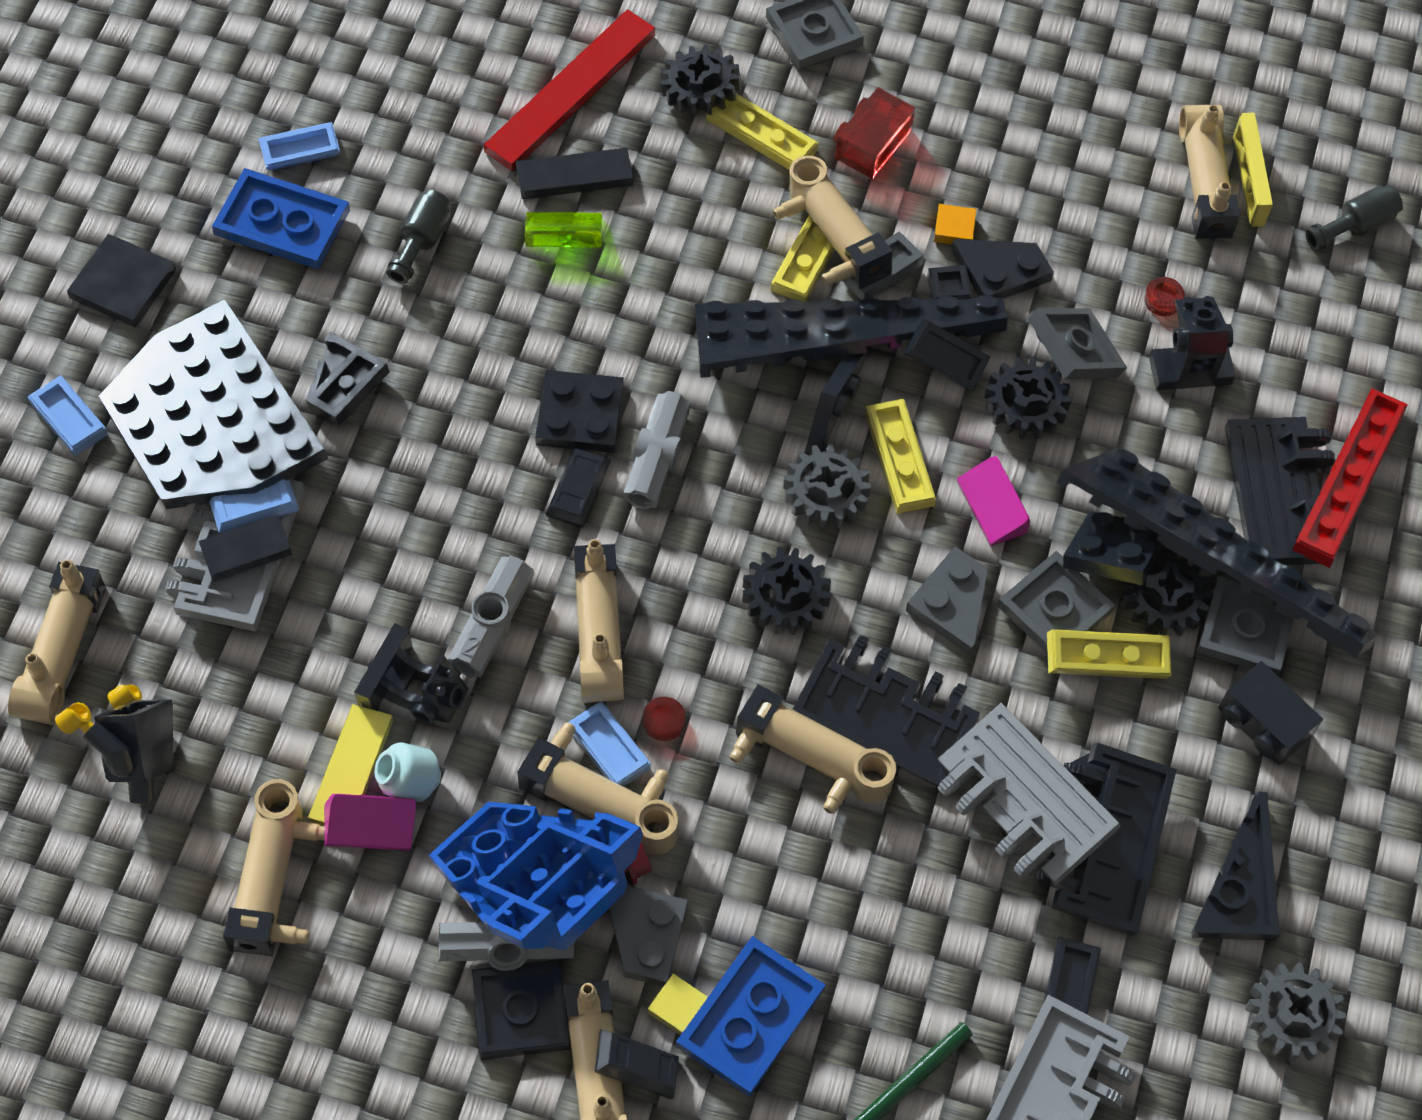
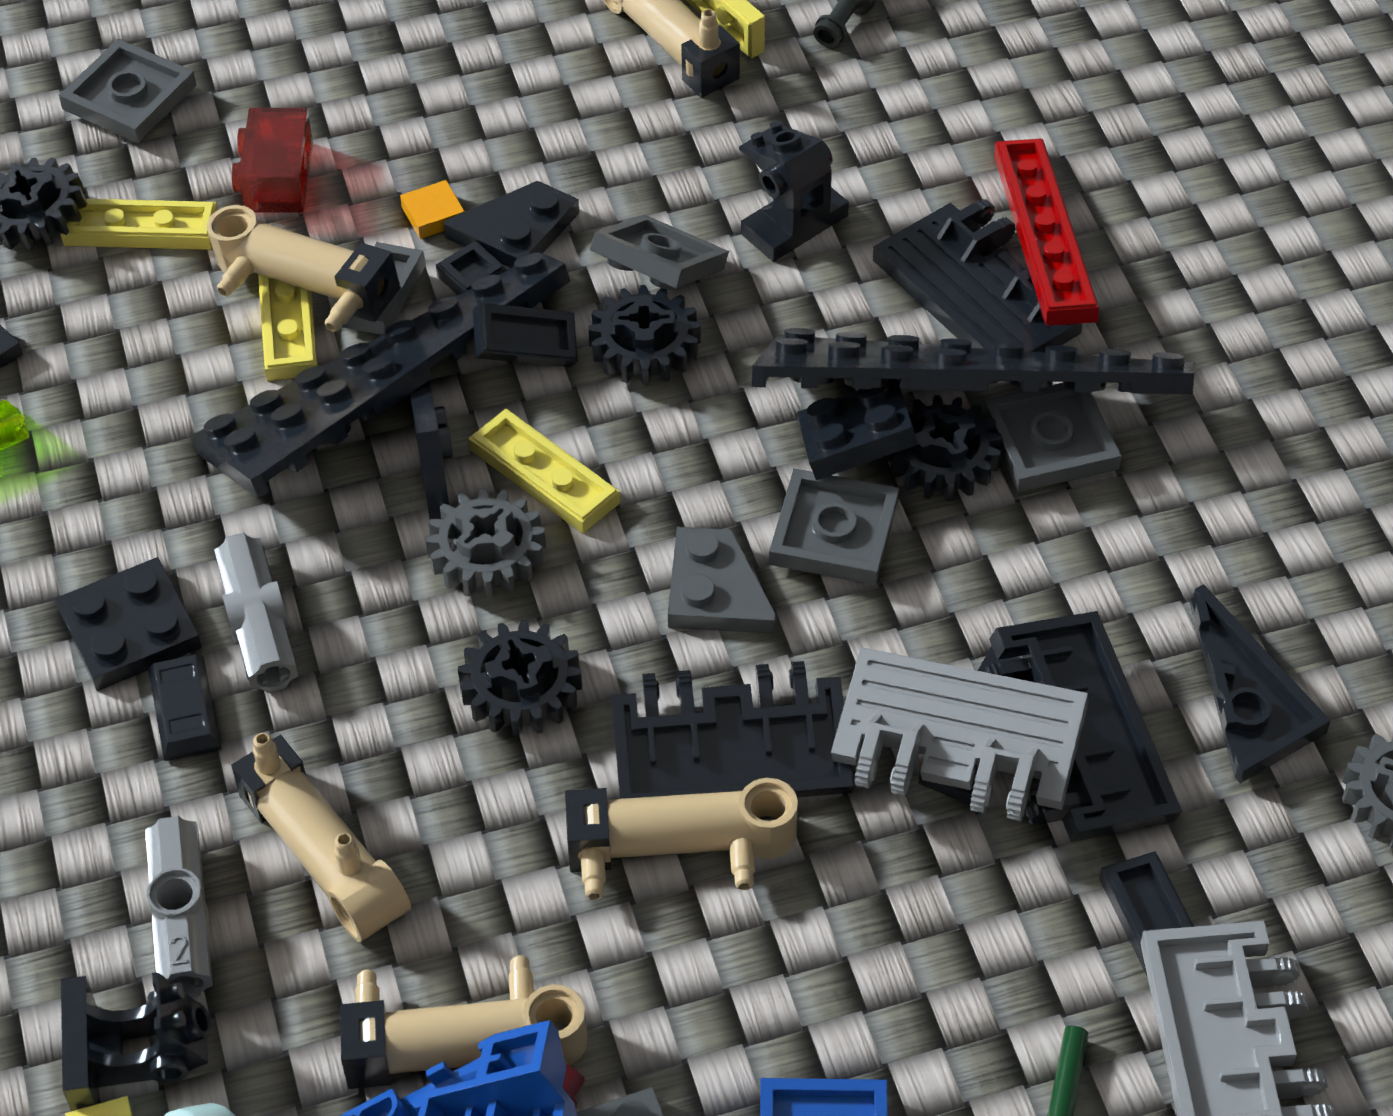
camera: 30 degrees left, 10 degrees down
light blue tile [568,701,651,787] -> none
clear red tile [643,697,685,741] -> none
dark pink slope [957,456,1030,547] -> none
light yellow tile [1047,629,1172,679] -> none
clear red tile [1144,277,1185,316] -> none
black brick [1218,661,1323,766] -> none

